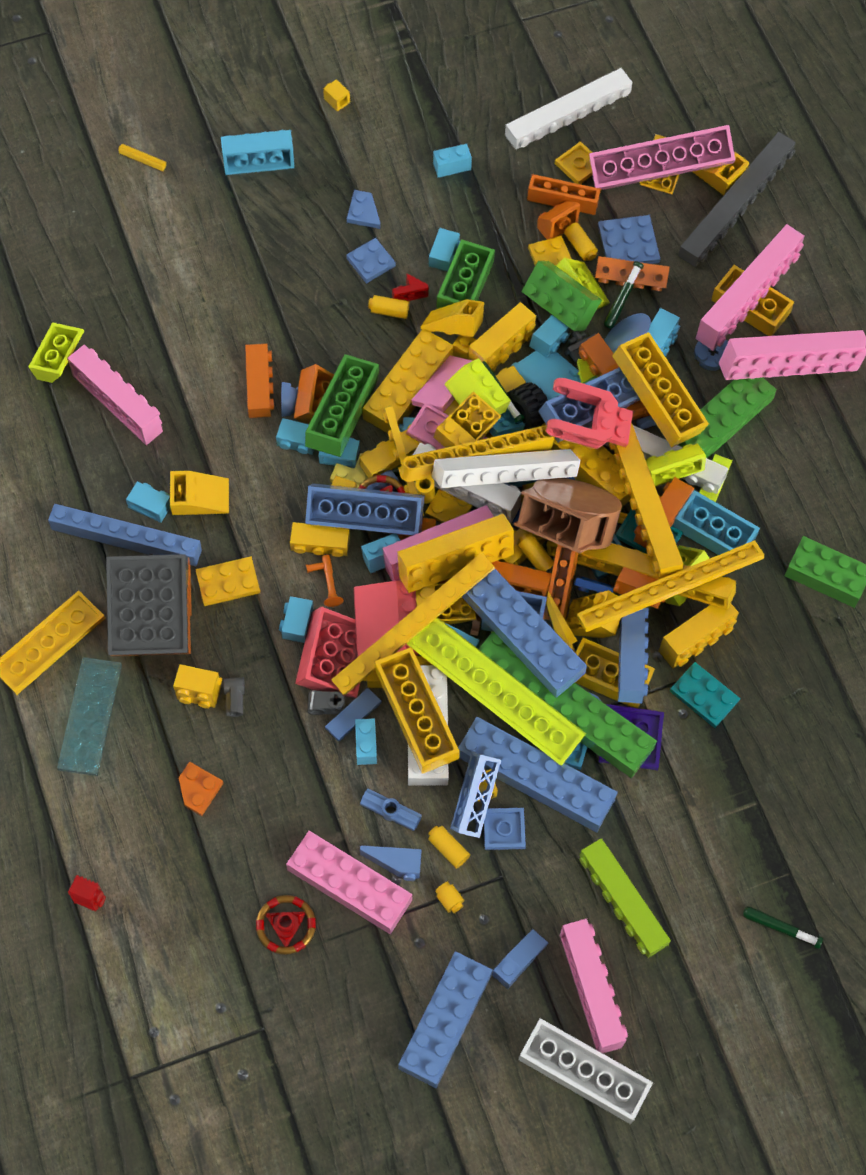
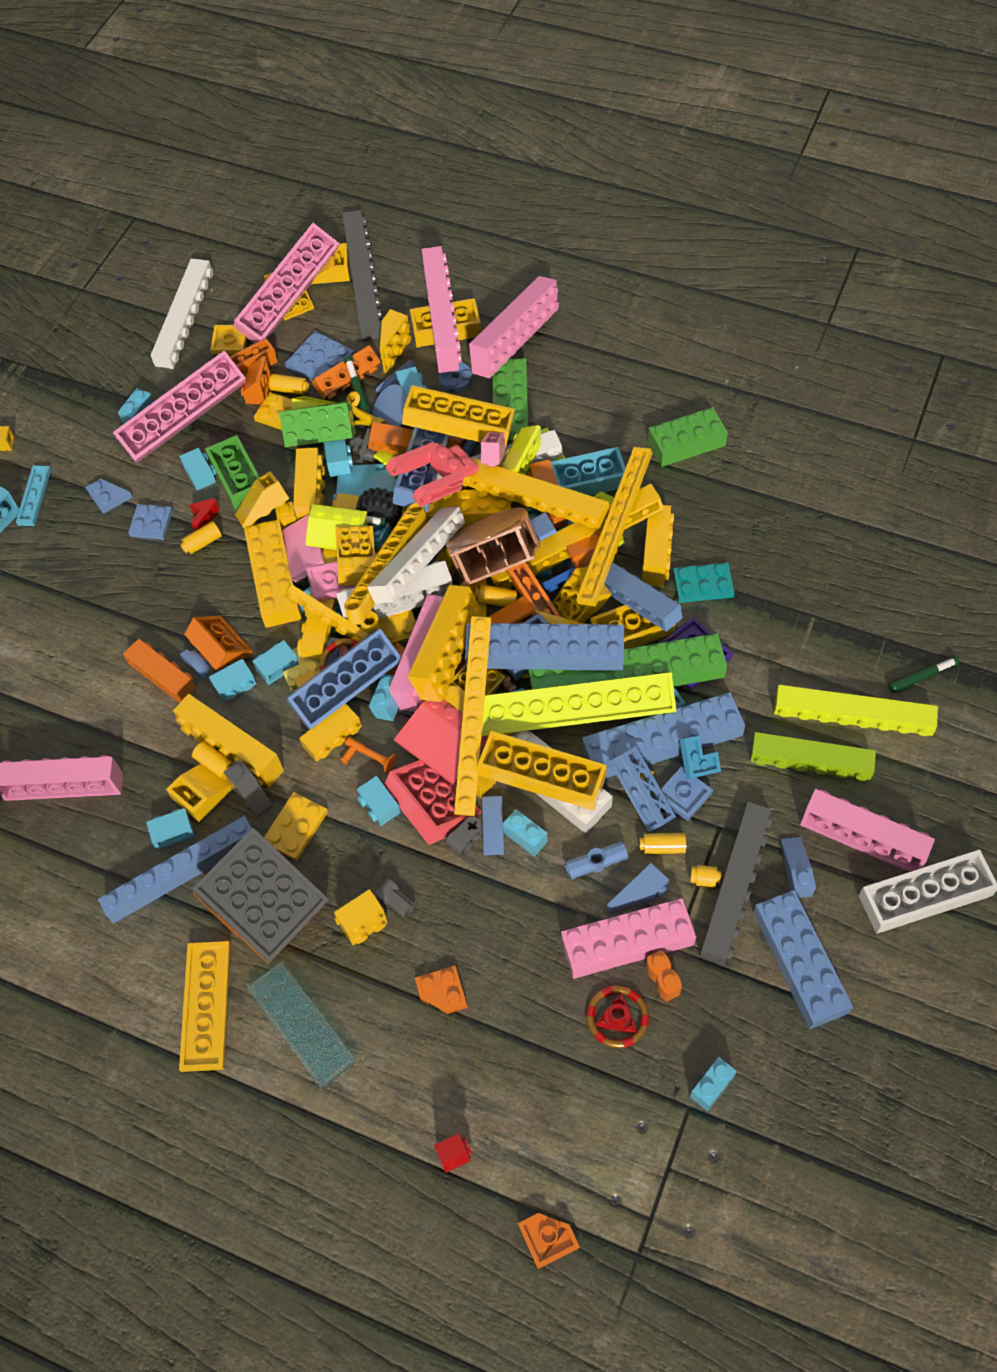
camera: 40 degrees left, 5 degrees down
bright green brick [305,354,379,457] -> none
none -> medium azure tile [16,465,51,526]
none -> bright pink brick [113,351,246,464]
none -> yellow brick [173,694,284,788]
none -> yellow brick [192,742,234,780]
none -> dark grey slope [223,760,273,818]
none -> yellow plant [347,391,388,427]
none -> medium blue axle [376,360,415,395]
none -> yellow slope [380,309,411,373]
none -> bright pink brick [481,432,505,467]
none -> orange plate [518,1213,580,1269]
none -> medium blue slope [531,512,557,541]
none -> orange brick [646,950,682,1002]
none -> dark azure plate [679,735,721,779]
none -> medium azure piece [690,1057,737,1112]
none -> dark grey brick [700,802,773,965]
none -> neon yellow brick [774,685,938,736]

